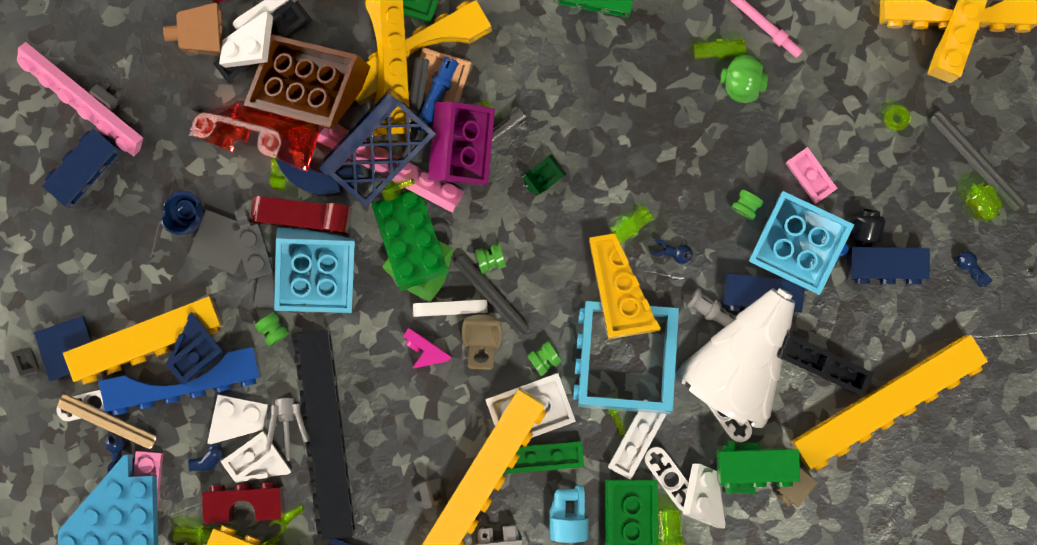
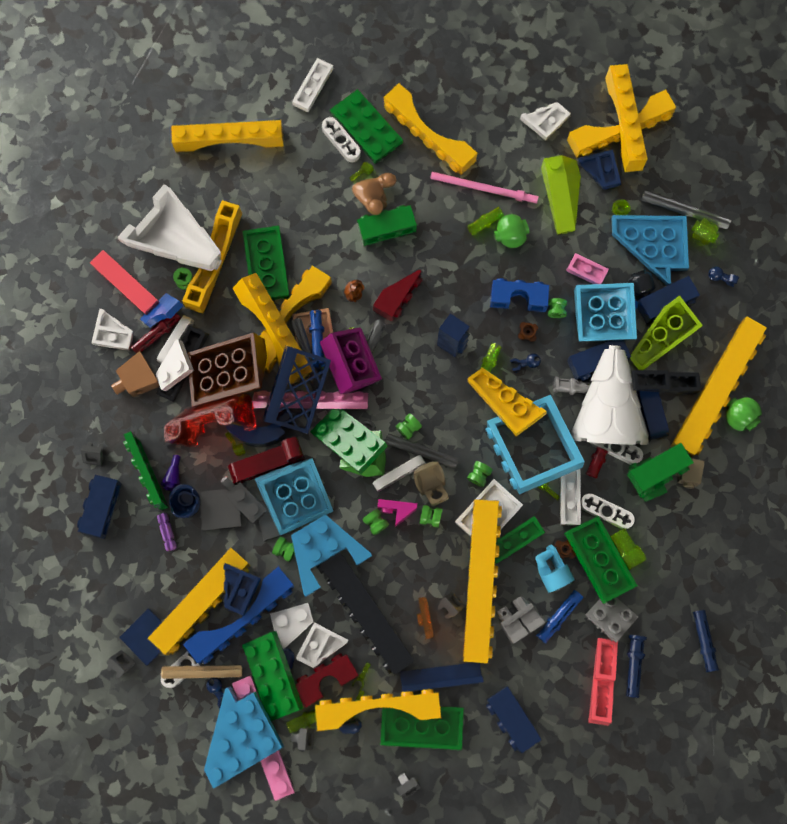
camera: 35 degrees left, 10 degrees down
bright pink plate [17,42,143,157] -> none
light grey plant [266,398,308,461] -> none
clear neon green hand [382,178,415,201] -> none
dark green bracket [522,154,567,196] -> none
white wing [683,464,726,528] -> none
none -> green plate [123,431,169,511]
none -> medium lavender axle [157,513,177,551]
none -> dark purple cone [161,455,181,491]
none -> green plate [242,631,304,721]
none -> dark azure wing [291,515,372,597]
none -> dark orange plate [344,280,364,302]
none -> bright green wheel [362,509,389,536]
none -> dark red slope [373,270,423,322]
none -> clear orange plate [417,597,434,640]
none -> bright green wheel [419,505,443,528]
none -> dark blue brick [437,313,470,358]
none -> blue arch [490,278,549,312]
none -> reddish brown plate [518,322,538,342]
none -> lime wedge [541,155,581,235]
none -> reddish brown plate [555,540,576,560]
none -> dark blue wing [578,149,621,190]
none -> dark red pin [585,447,608,478]
none -> dark azure wing [611,215,689,286]
none -> lime wedge [630,295,703,370]
none -> dark blue beam [636,391,669,440]
none -> bright green plant [726,397,762,431]

